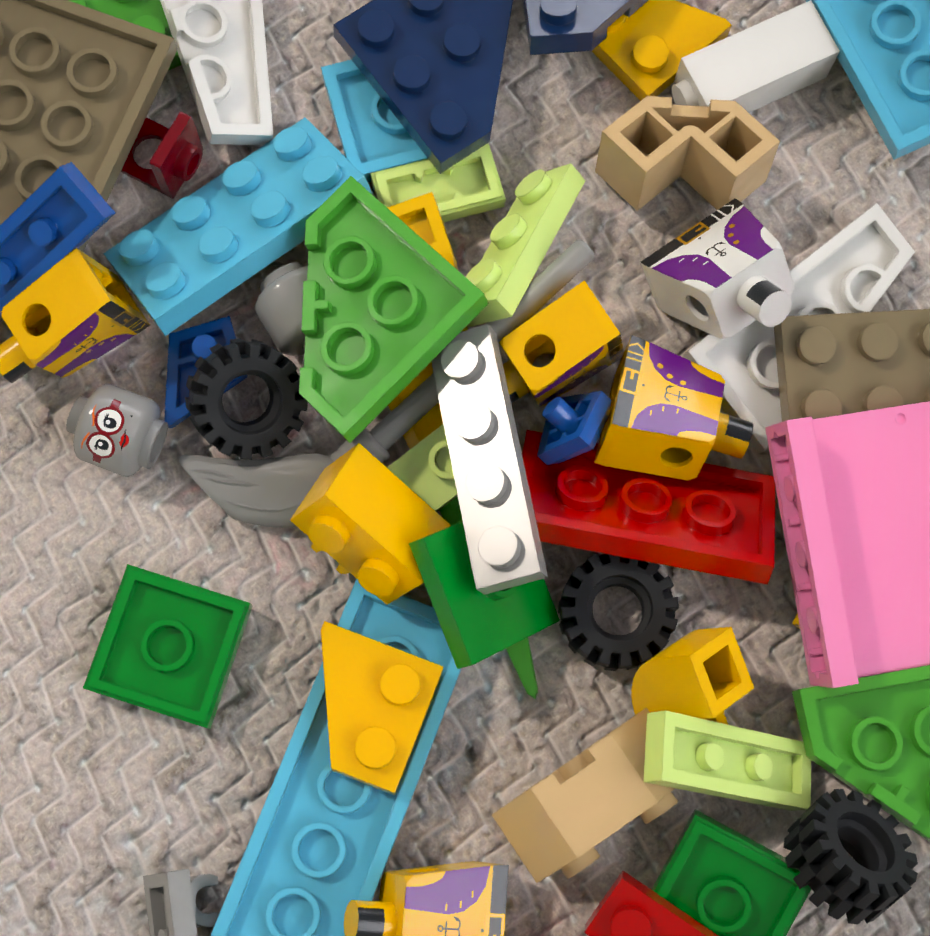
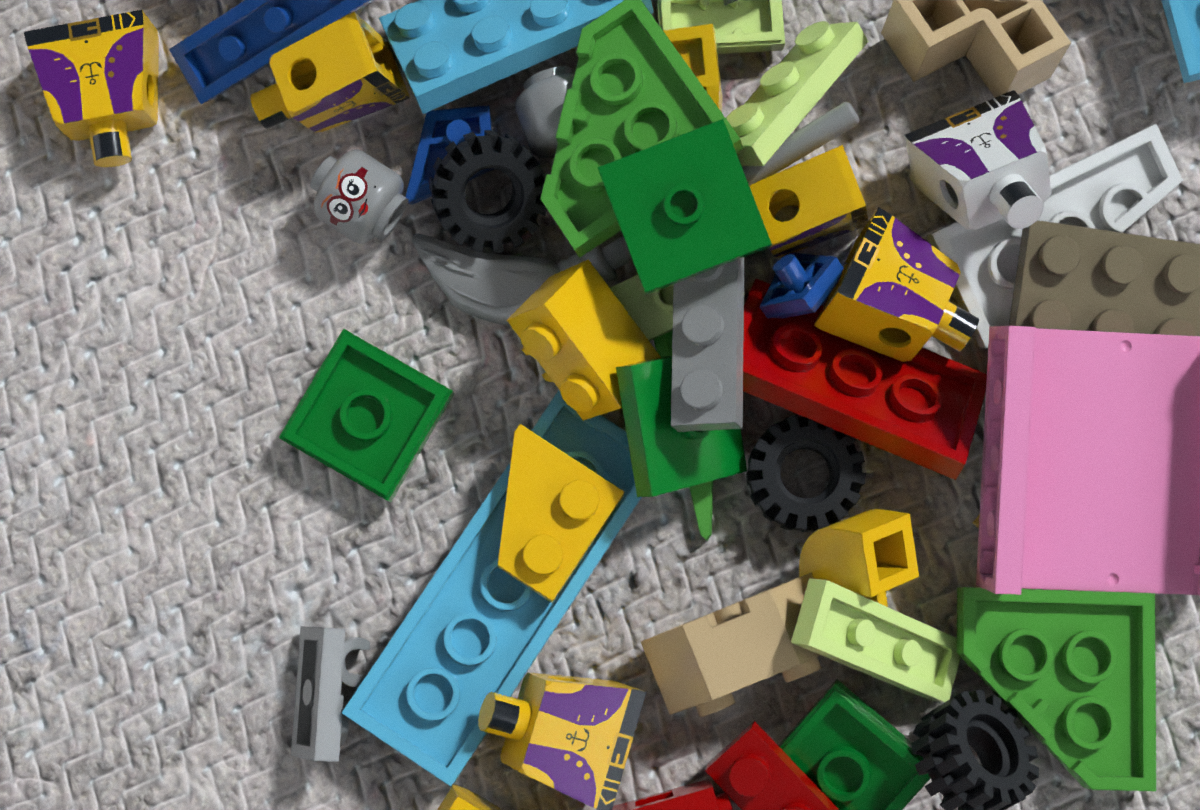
camera: 20 degrees right, 5 degrees up
none -> green plate [597,119,772,295]

